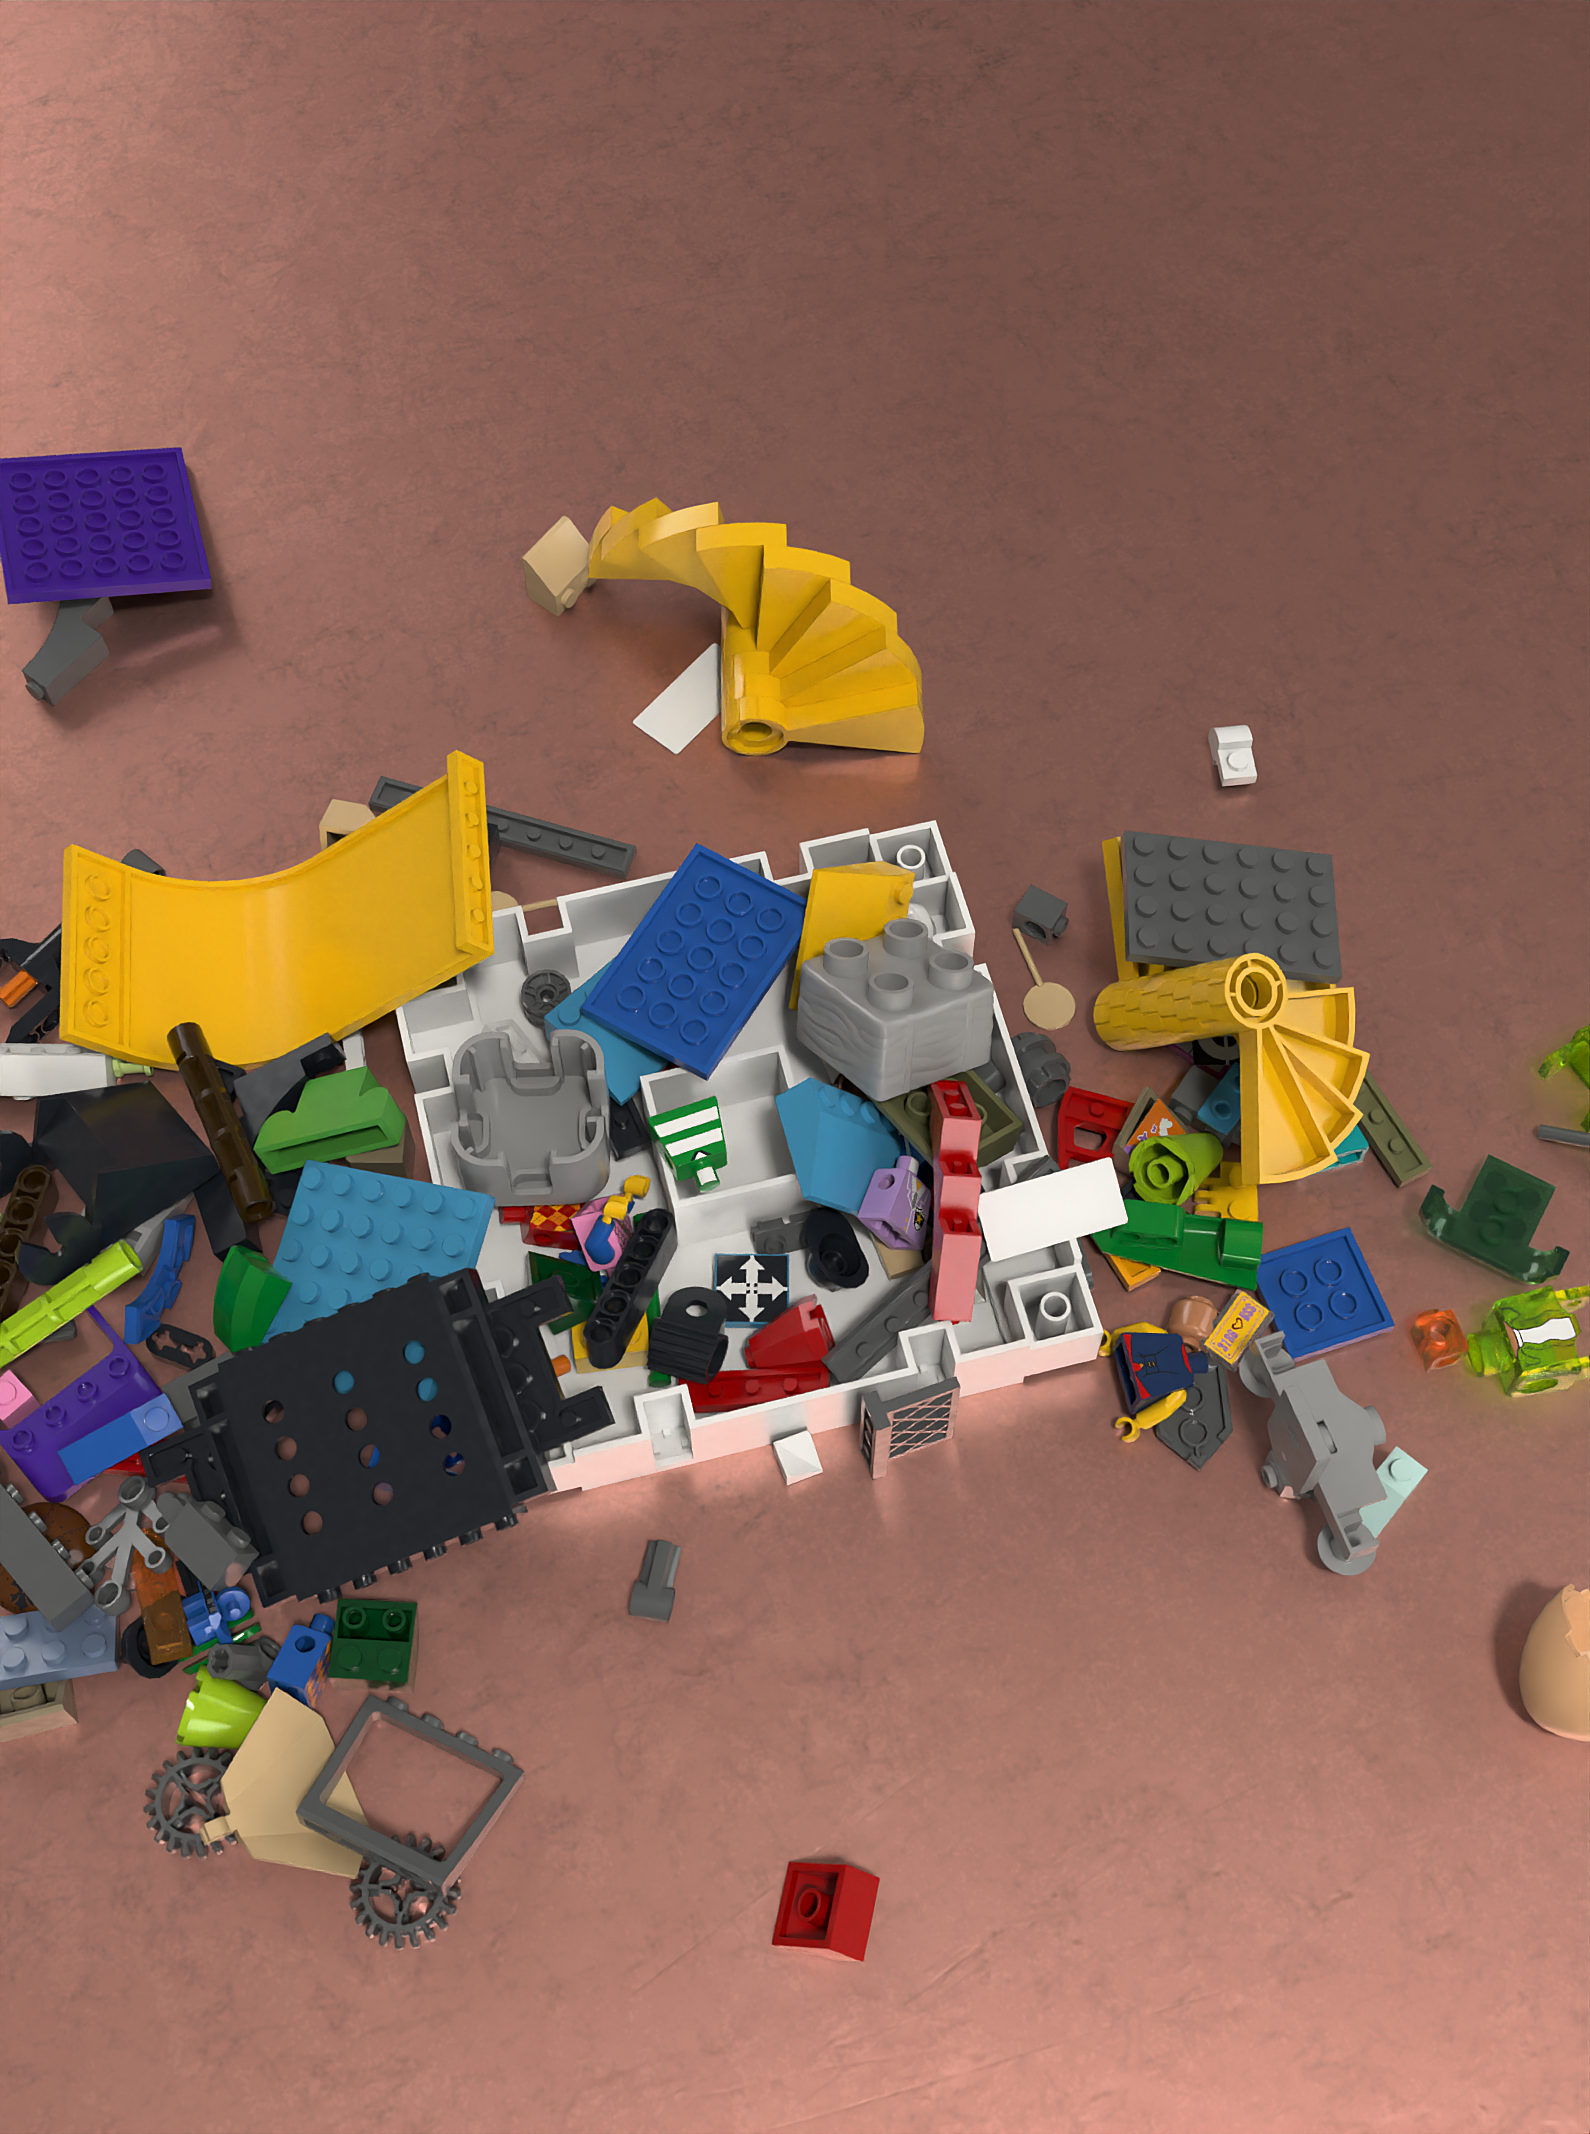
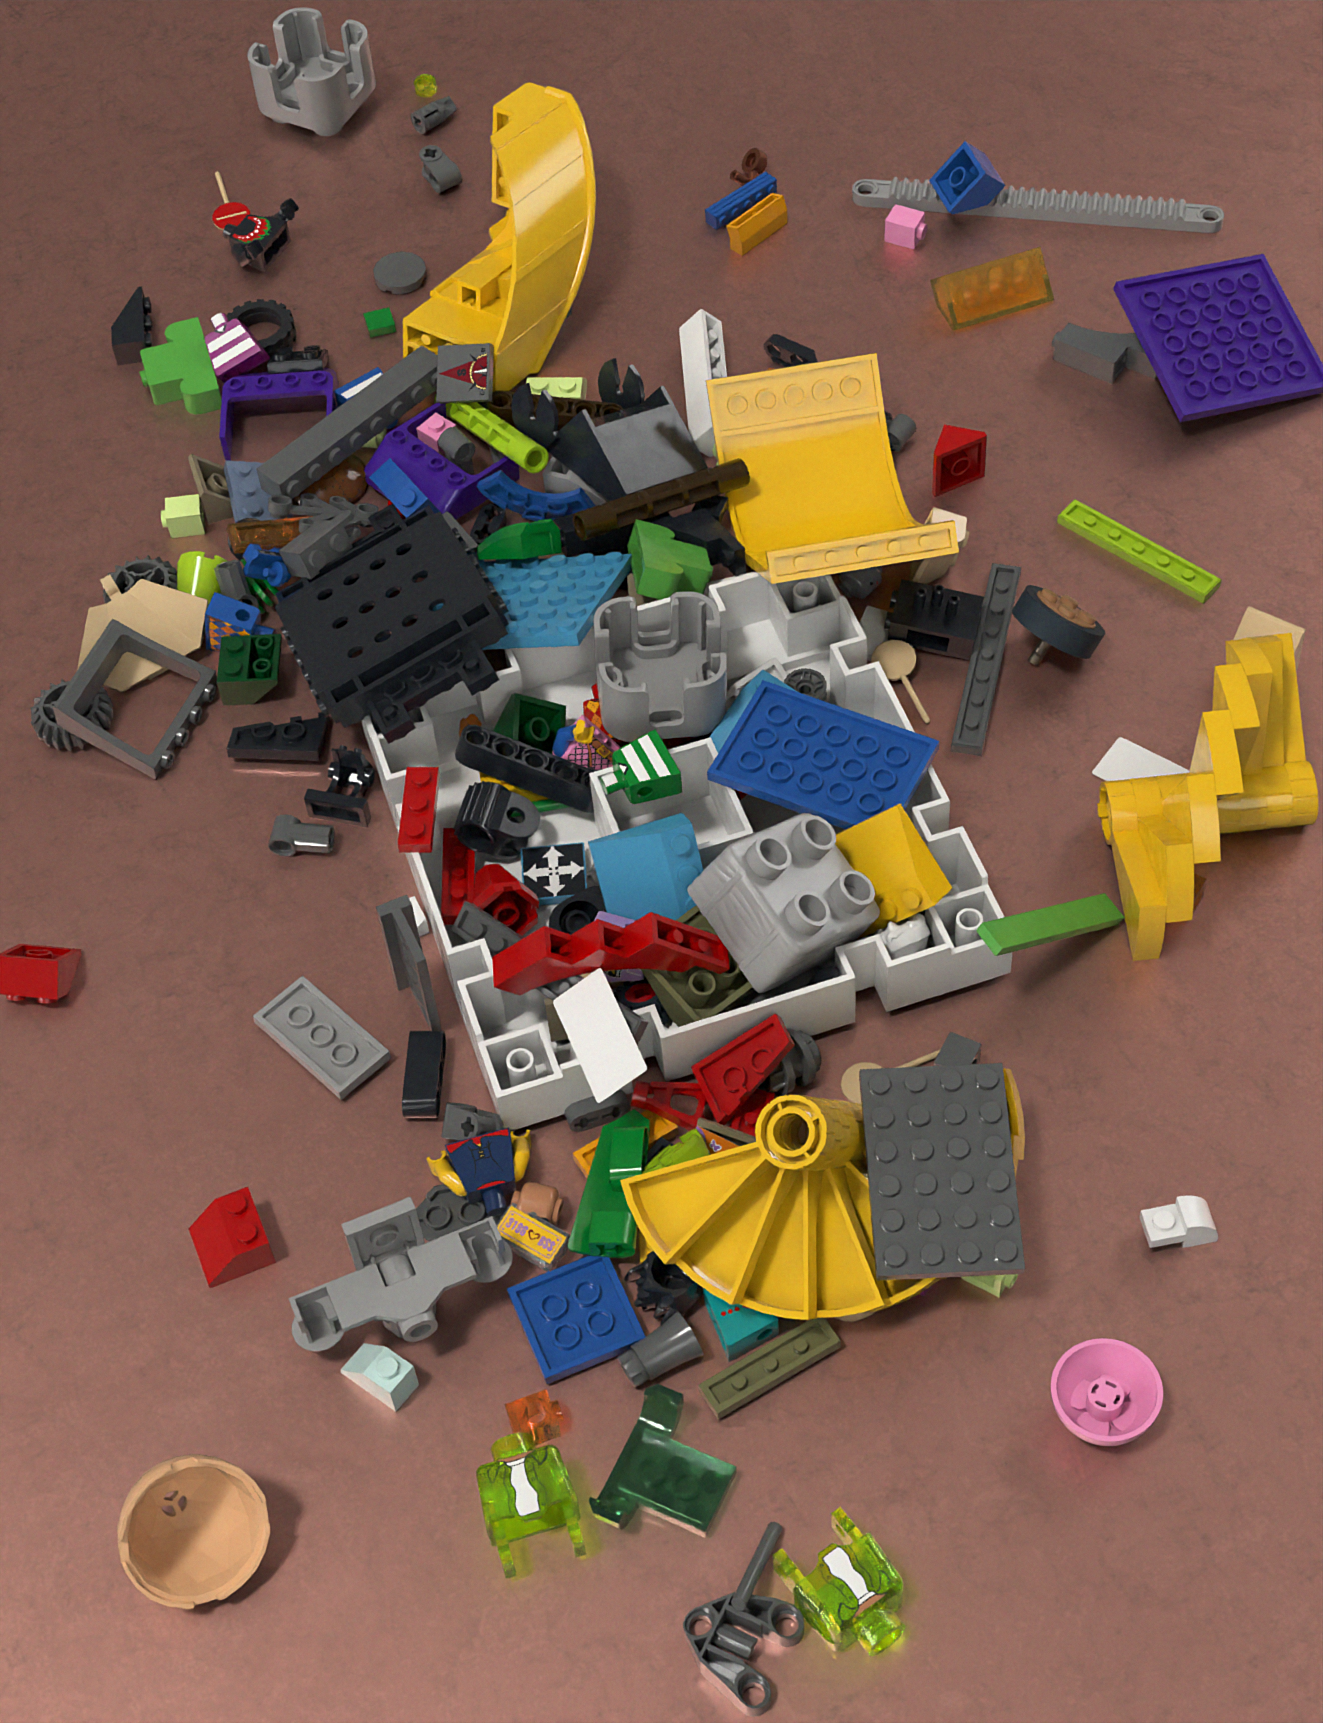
camera: 90 degrees right, 10 degrees down
none -> yellowish green brick [161,494,205,538]
none -> red slope [188,1186,276,1288]
none -> black wing [227,712,330,761]
none -> light grey plate [253,975,391,1100]
none -> black tile [304,745,375,828]
none -> red plate [398,767,440,853]
none -> black beam [402,1031,446,1118]
none -> dark grey piece [438,427,475,475]
none -> dark grey piece [441,1102,504,1141]
none -> dark grey plant [617,1311,704,1387]
none -> black piece [624,1251,704,1326]
none -> red wing [691,1013,795,1126]
none -> red slope [932,424,987,497]
none -> bright green tile [976,893,1125,956]
none -> black wheel [1012,585,1105,666]
none -> bright pink piece [1051,1338,1163,1446]
none -> lime tile [1057,499,1222,604]

